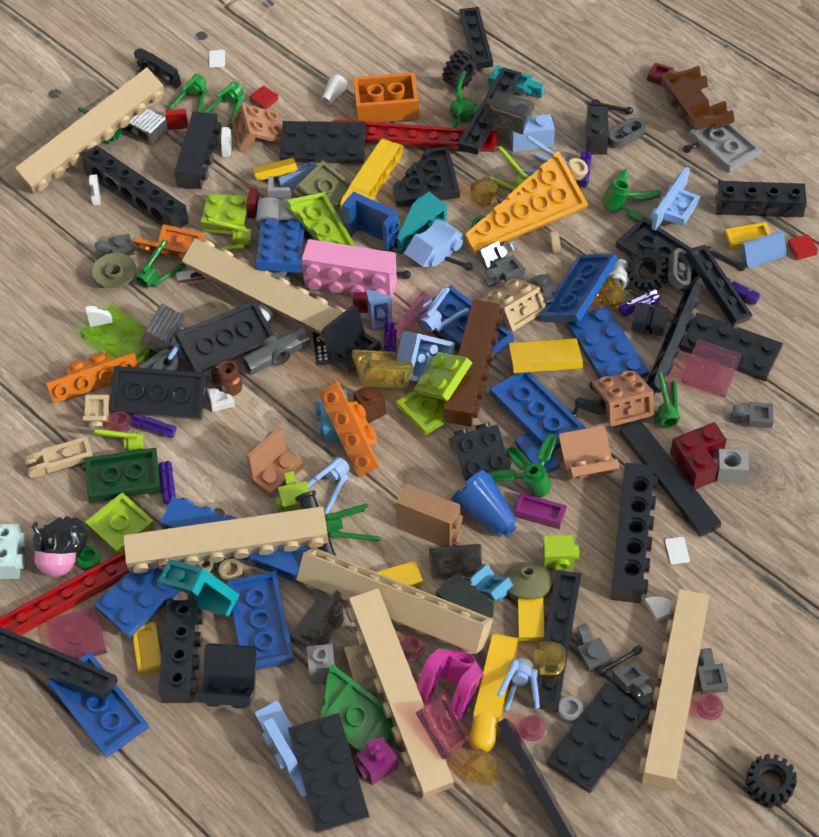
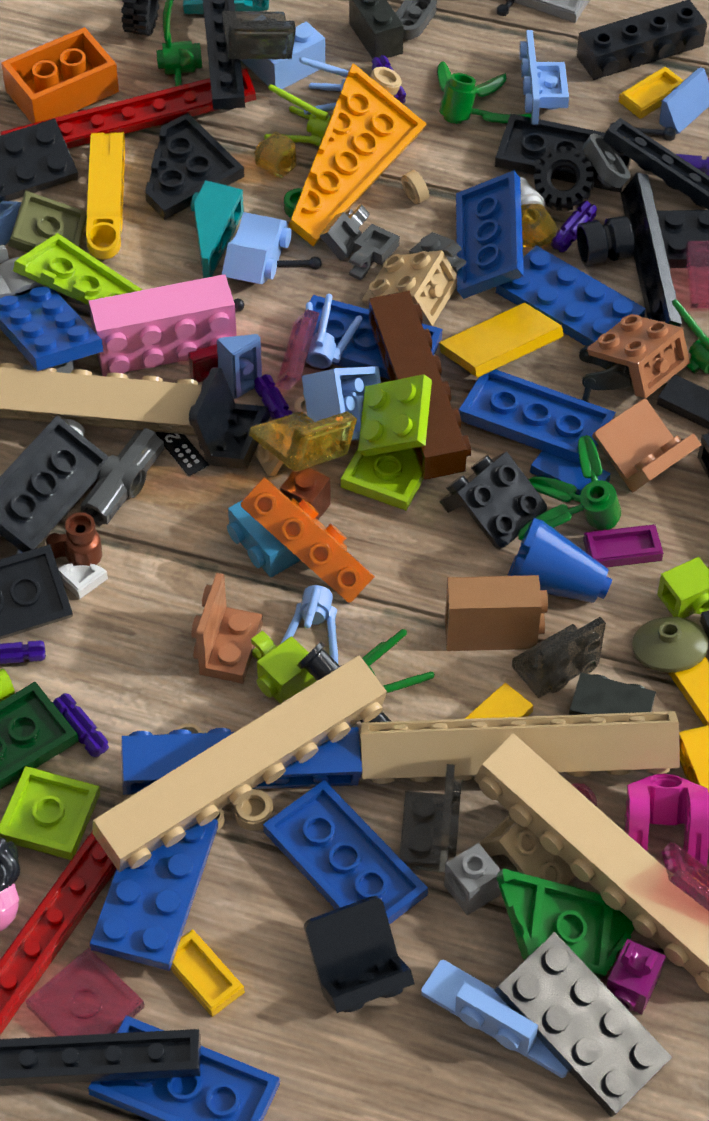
camera: 30 degrees left, 0 degrees up
green tile [76,546,102,571] -> none
teal panel [158,559,239,617] -> none
black brick [158,600,204,703] -> none
blue panel [342,191,400,252] -> none
dark azure bracket [469,564,513,601] -> none

